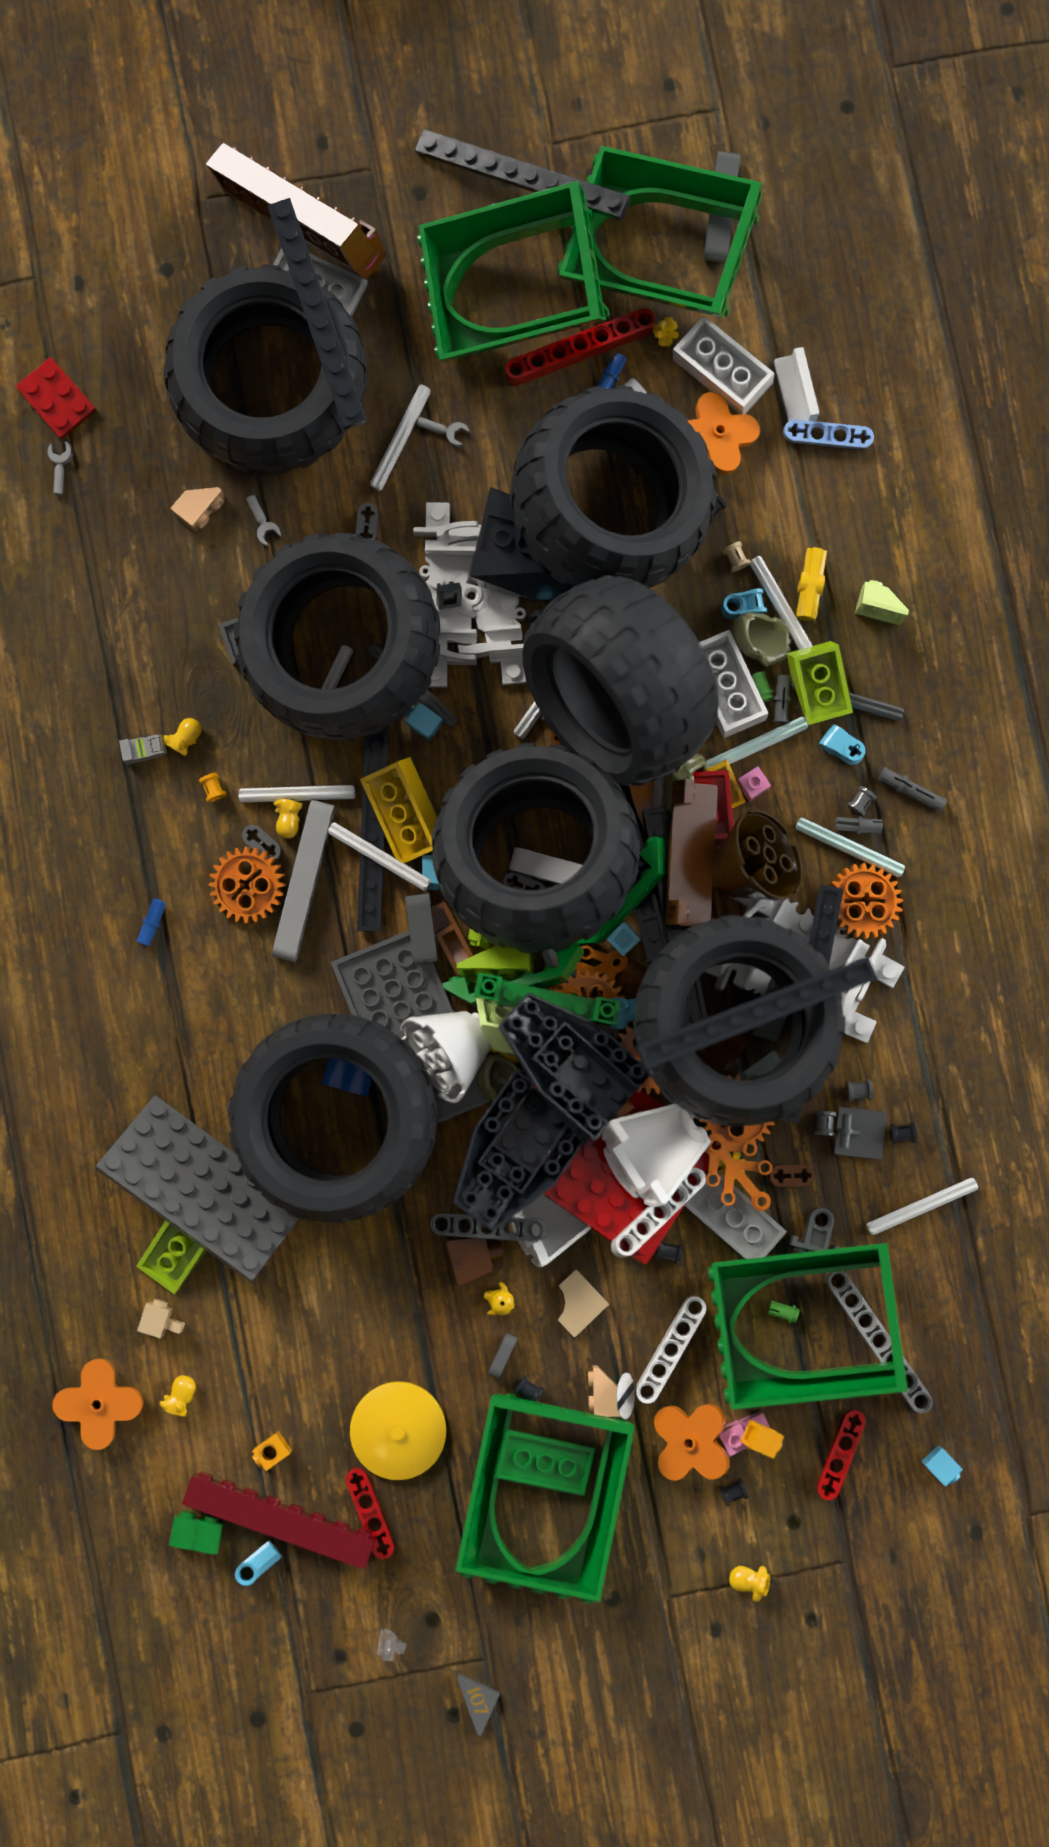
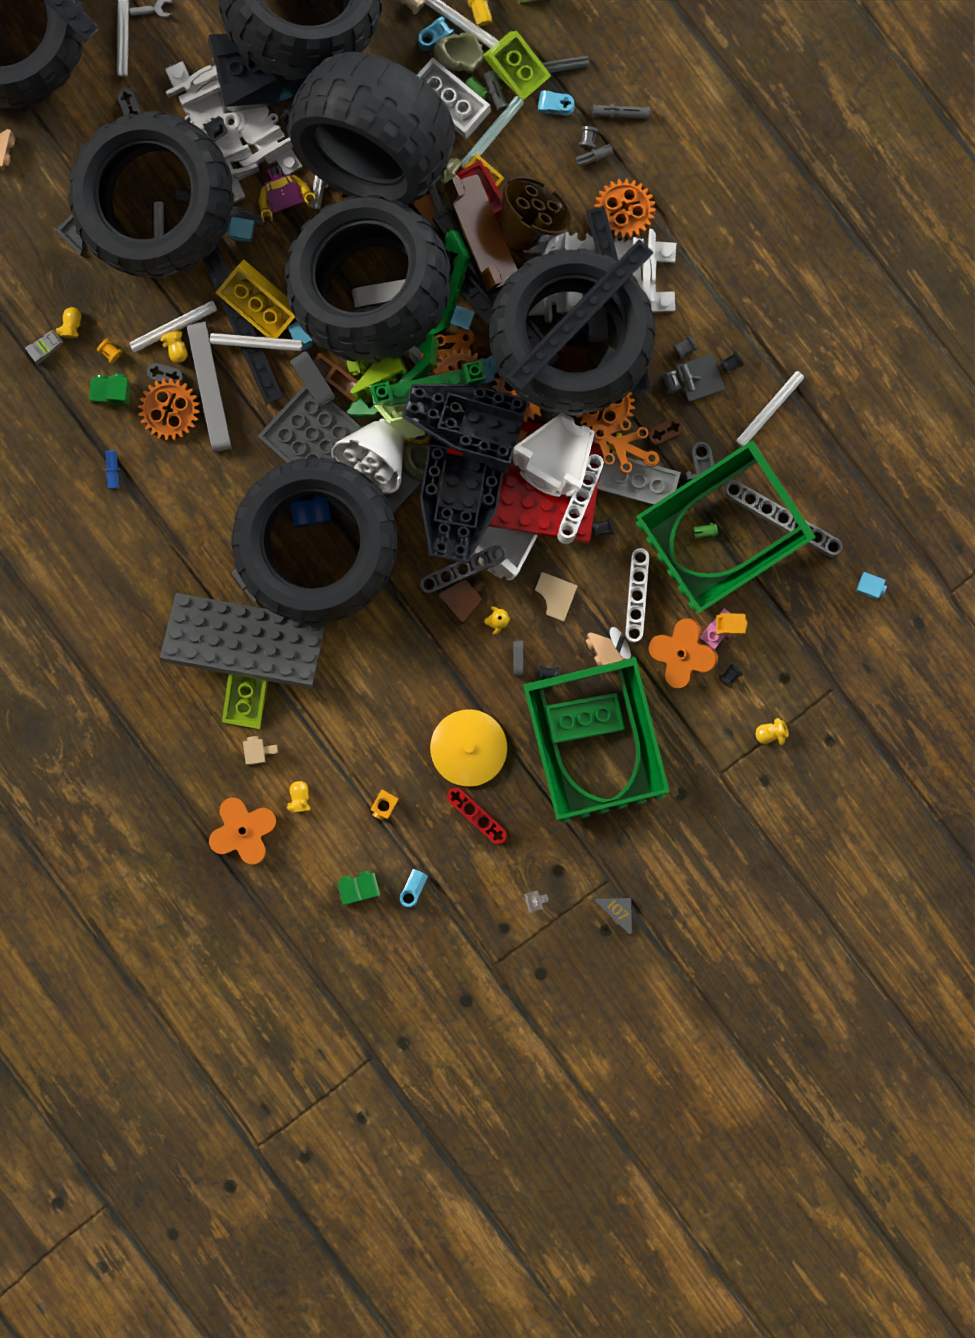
camera: 25 degrees left, 0 degrees up
dark red brick [182,1471,377,1570] -> none
light grey piece [246,495,281,547] -> none
bright pink brick [737,766,771,802] -> none
light aqua axle [796,818,905,877] -> none
red beam [816,1409,866,1500] -> none
none -> green brick [89,373,131,406]
none -> torso [259,166,317,222]

